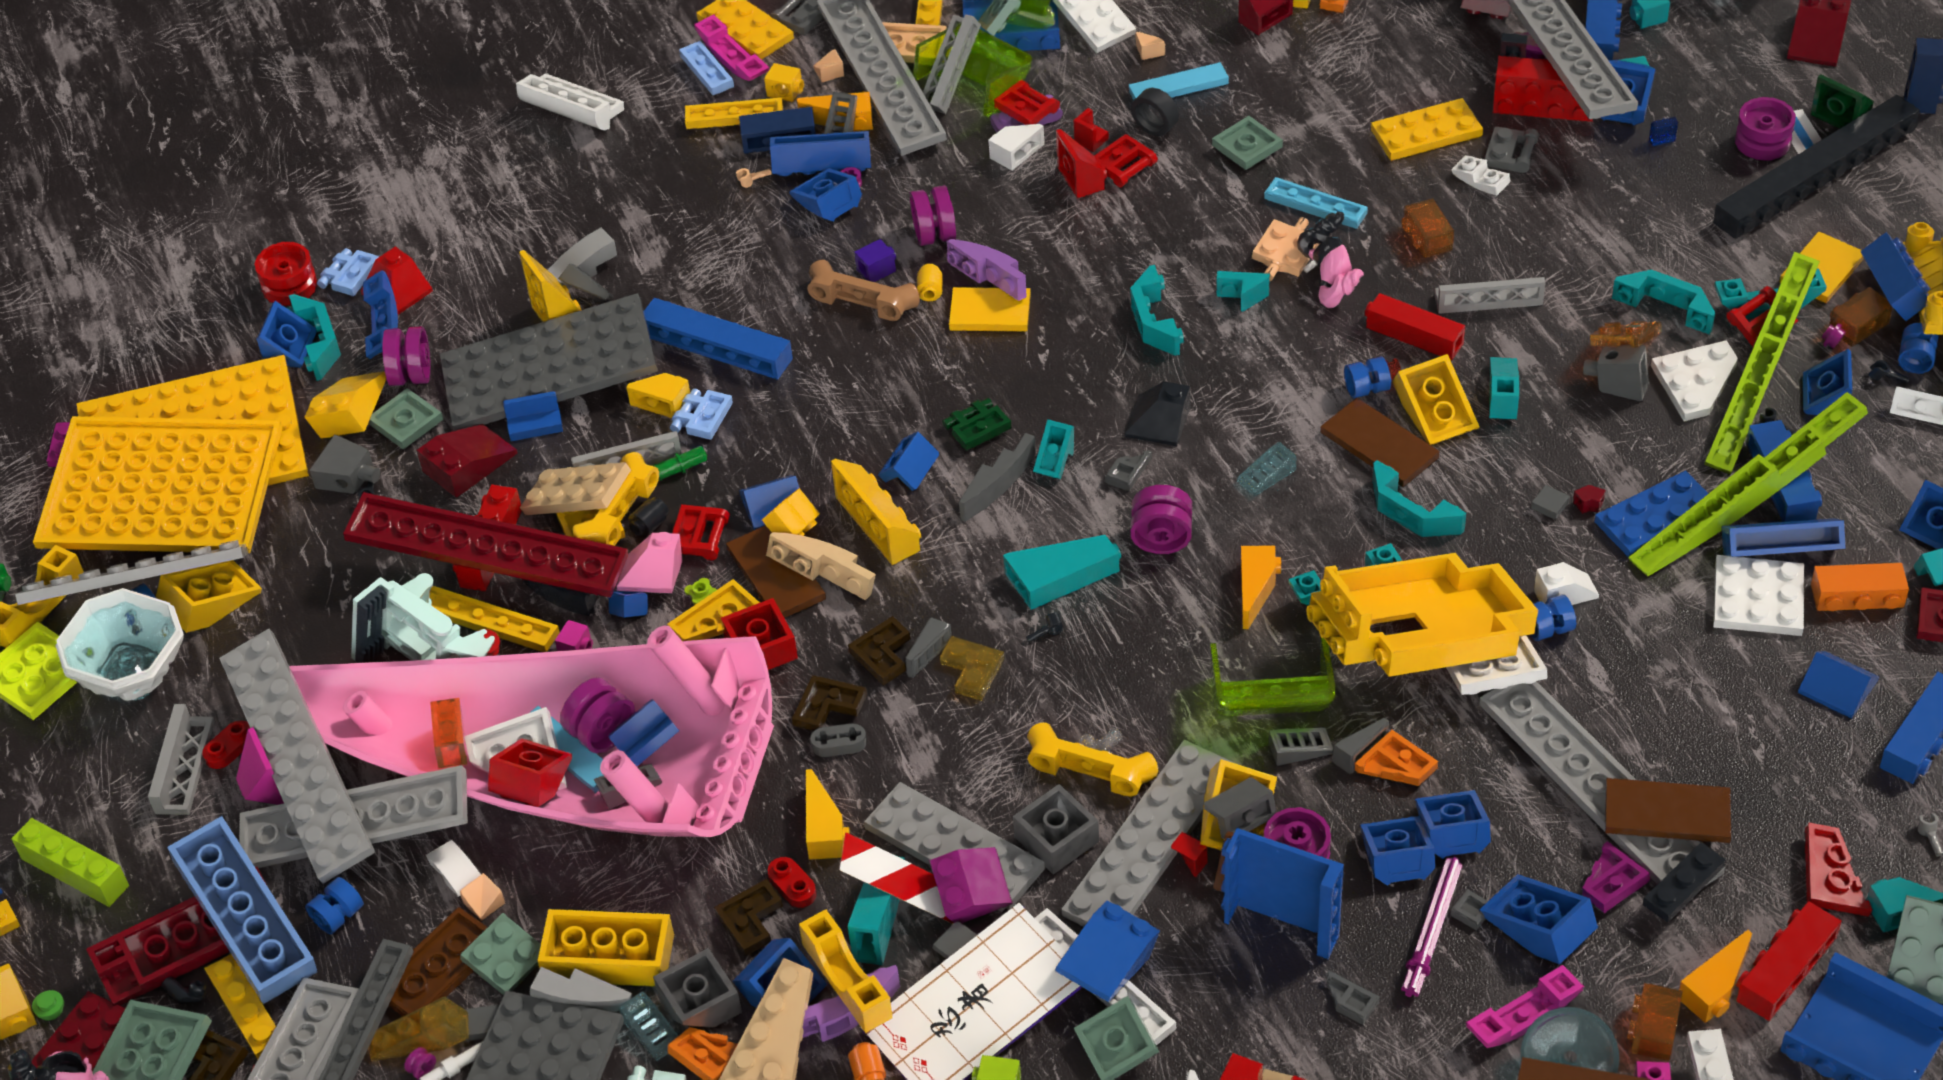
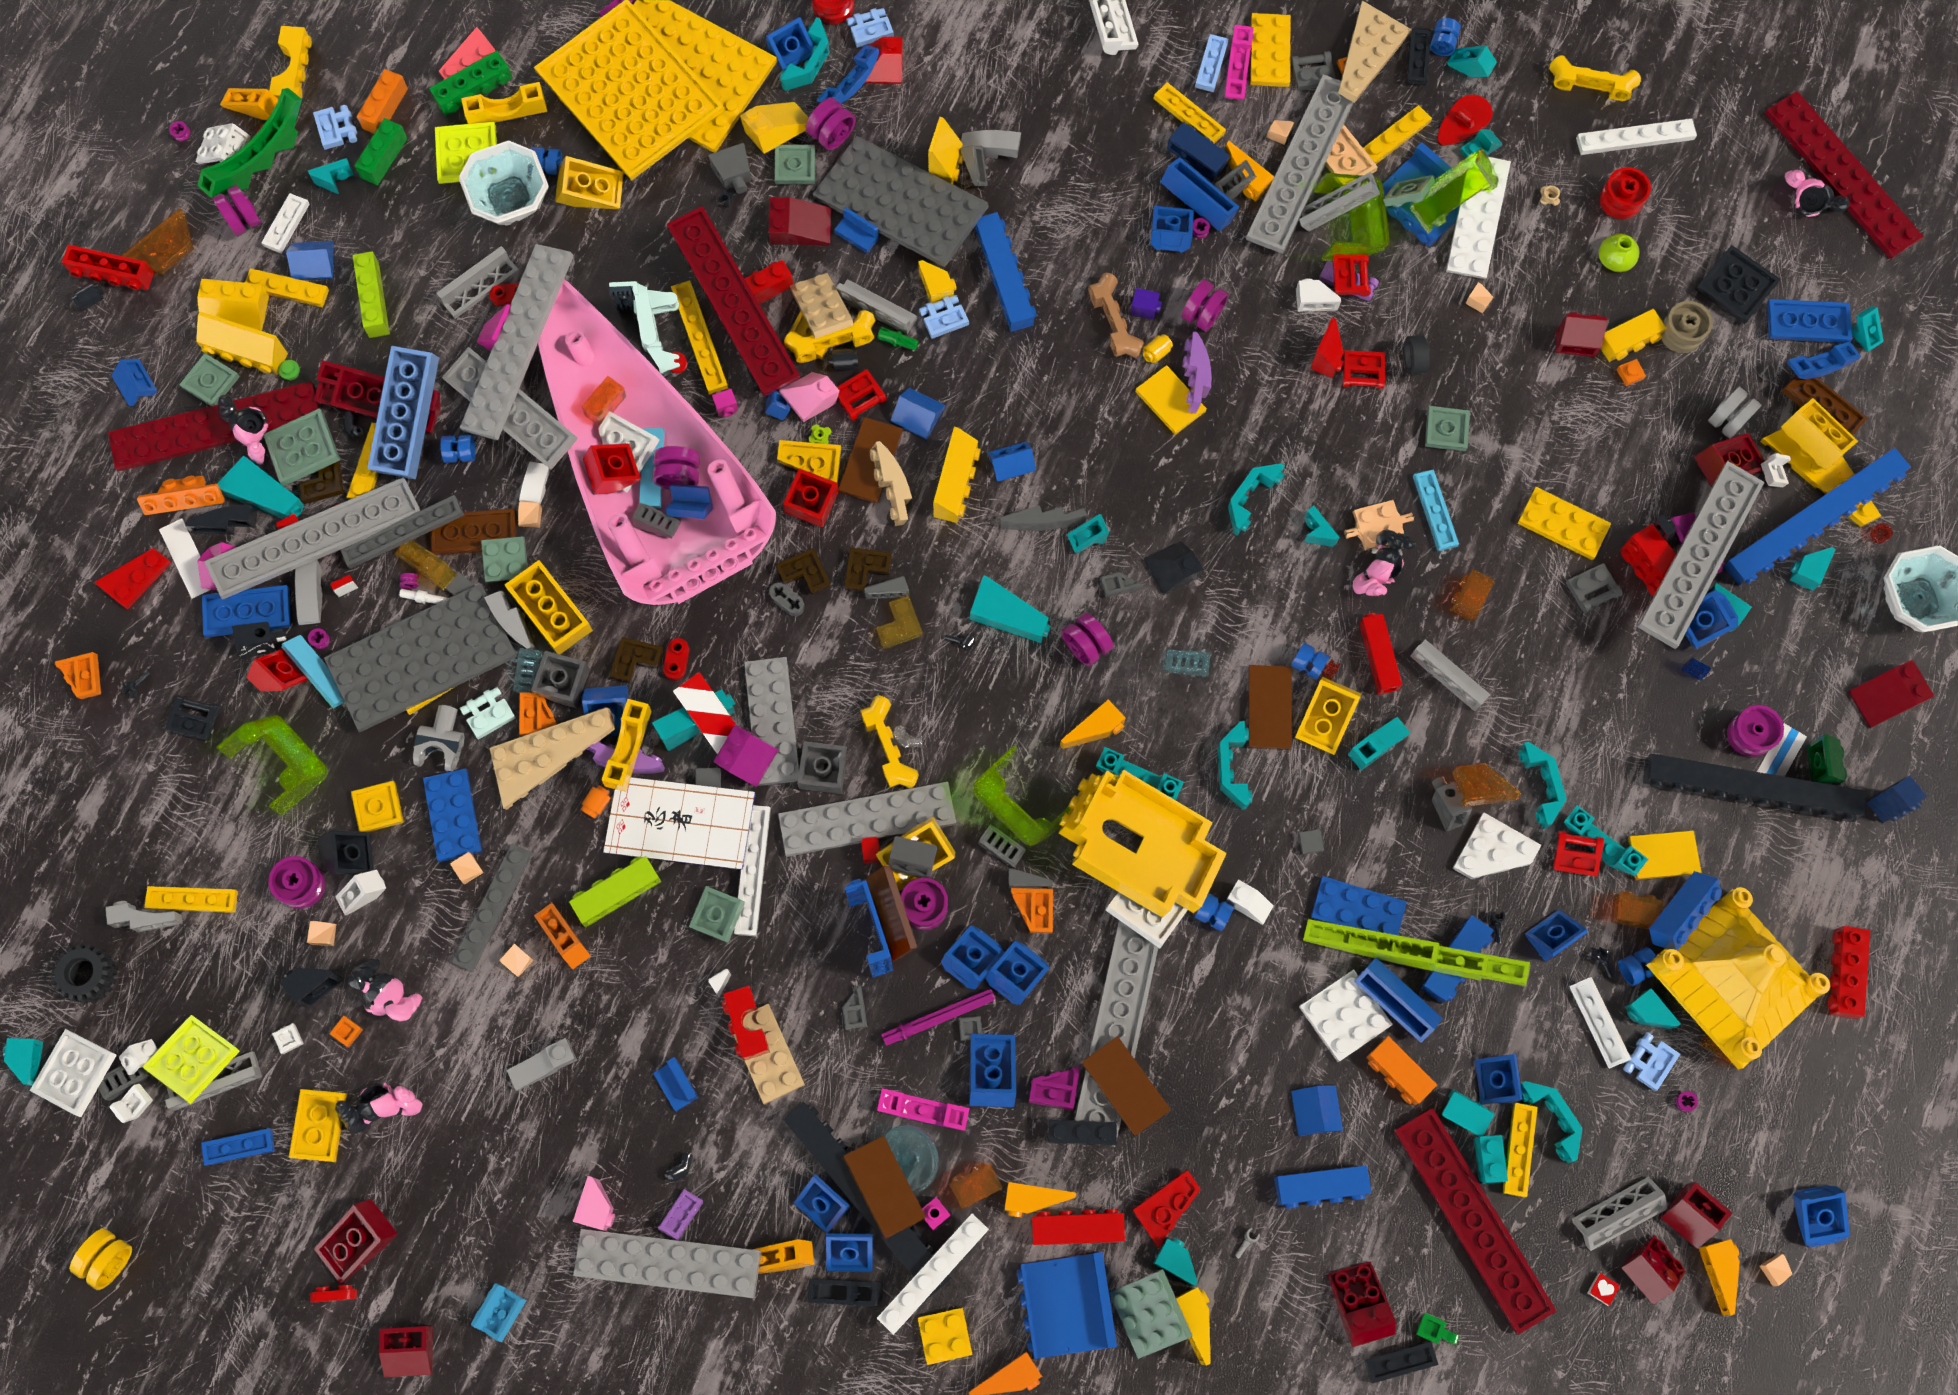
camera: 40 degrees right, 25 degrees up
light grey plate [15,540,248,605] -> none
light nougat hand [736,168,771,188] -> none
yellow brick [762,488,820,536] -> none
yellow brick [764,63,804,102] -> none
yellow slope [806,769,850,860] -> none
dark green plate [942,398,1012,451] -> none
blue slope [1055,900,1160,1002] -> none
red panel [1073,108,1109,152] -> none
medium azure tile [1129,62,1229,100] -> none
white slope [1452,155,1511,196] -> none
dark red piece [1573,485,1606,514] -> none
lime slope [1704,252,1820,475] -> none
magenta plate [1821,324,1846,349] -> none

